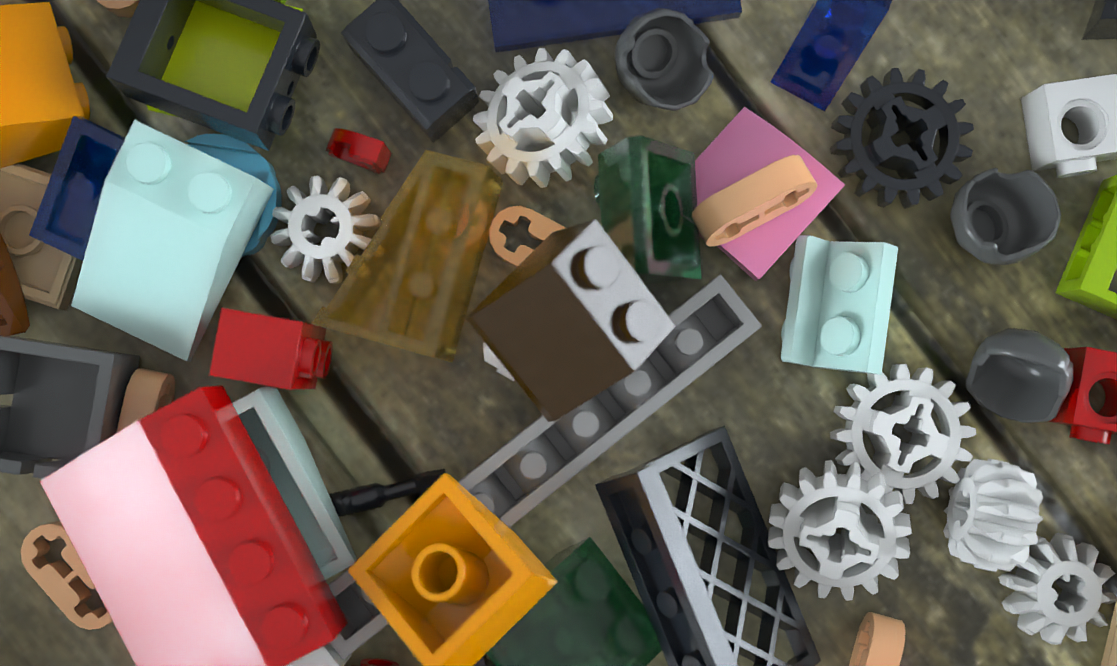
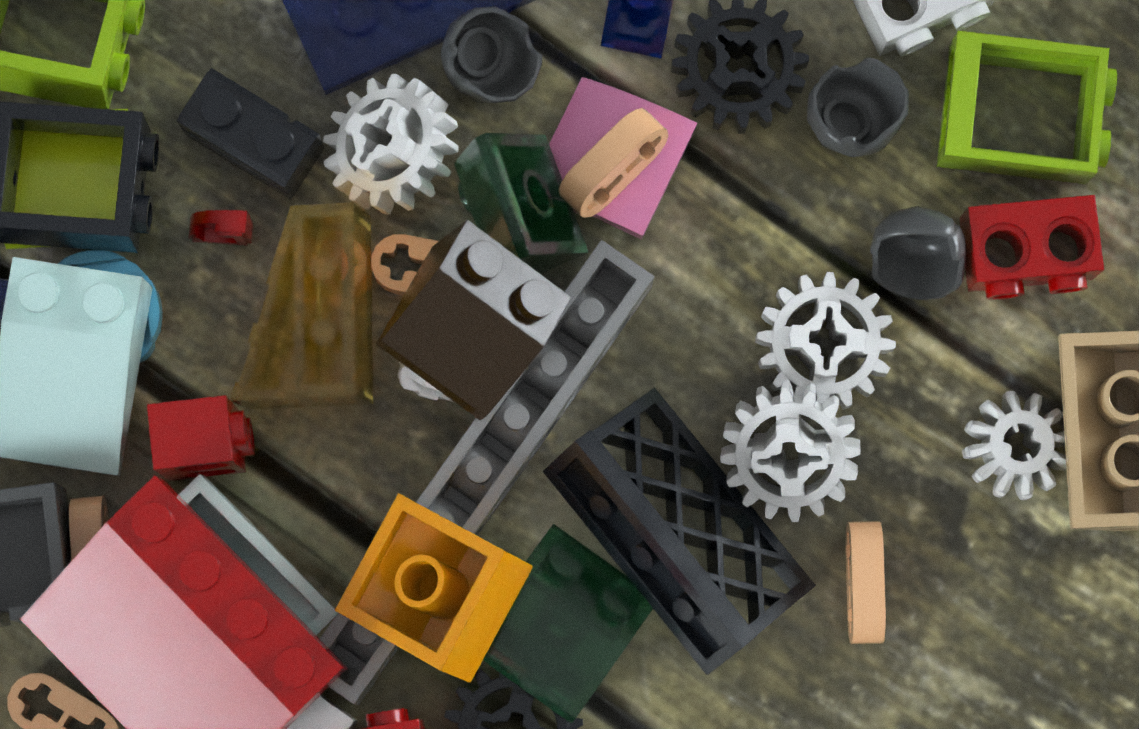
camera: 15 degrees left, 5 degrees down
white gear [270,176,381,284] -> none
black piece [329,469,446,517] -> none
light aqua bracket [781,235,898,375] -> none
white gear [943,459,1043,572] -> none

